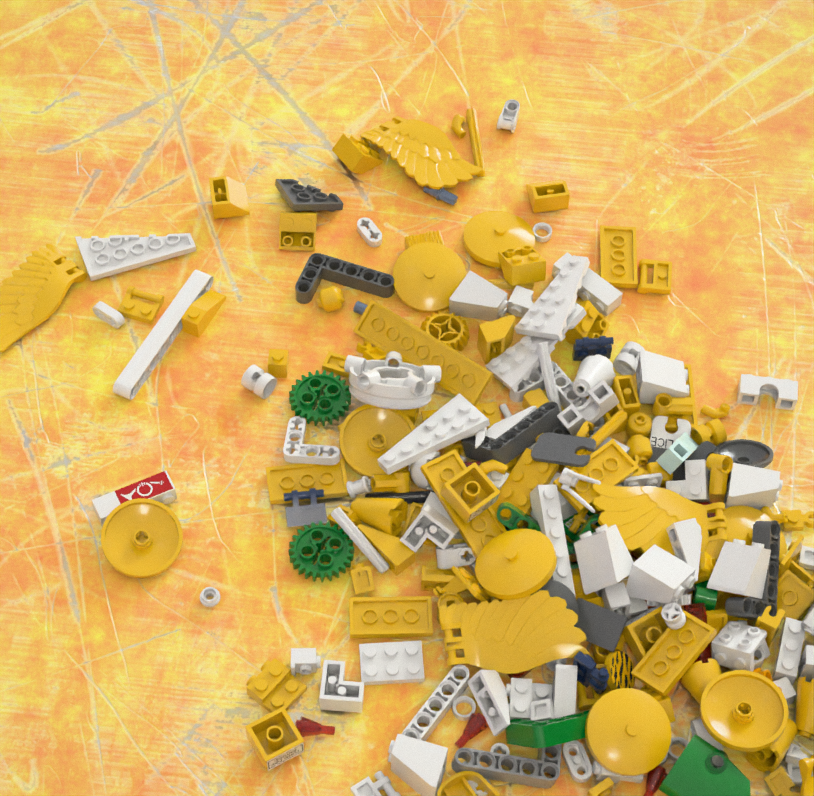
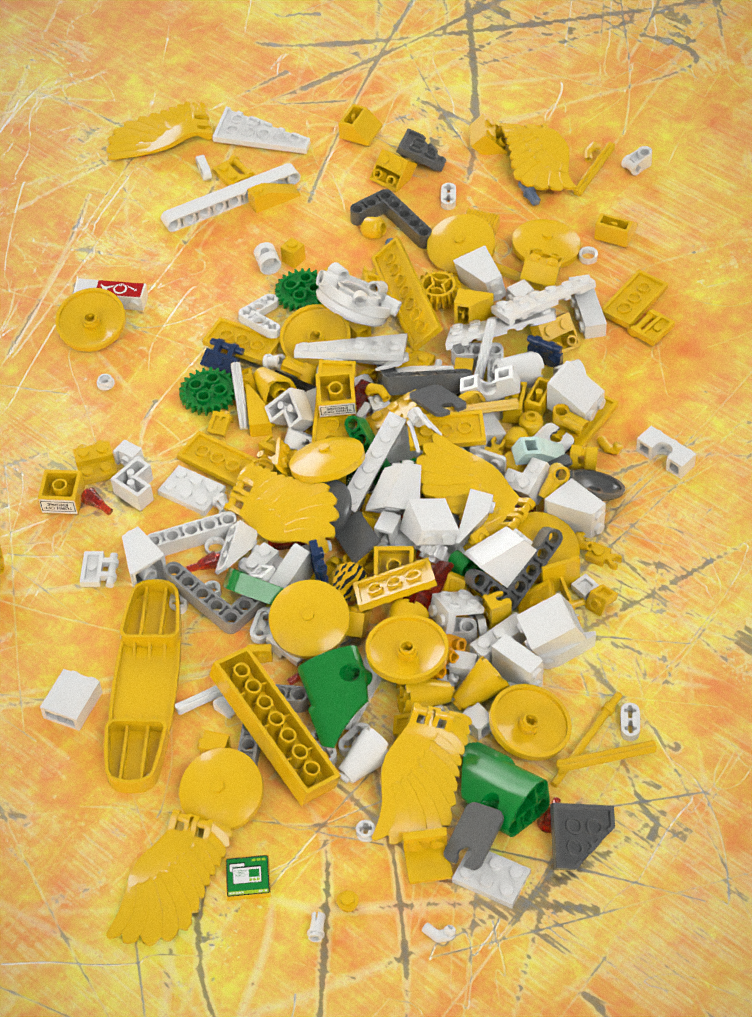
camera: 40 degrees right, 5 degrees down
white wheel [661,603,686,629] -> none
none -> white bush [212,492,228,513]

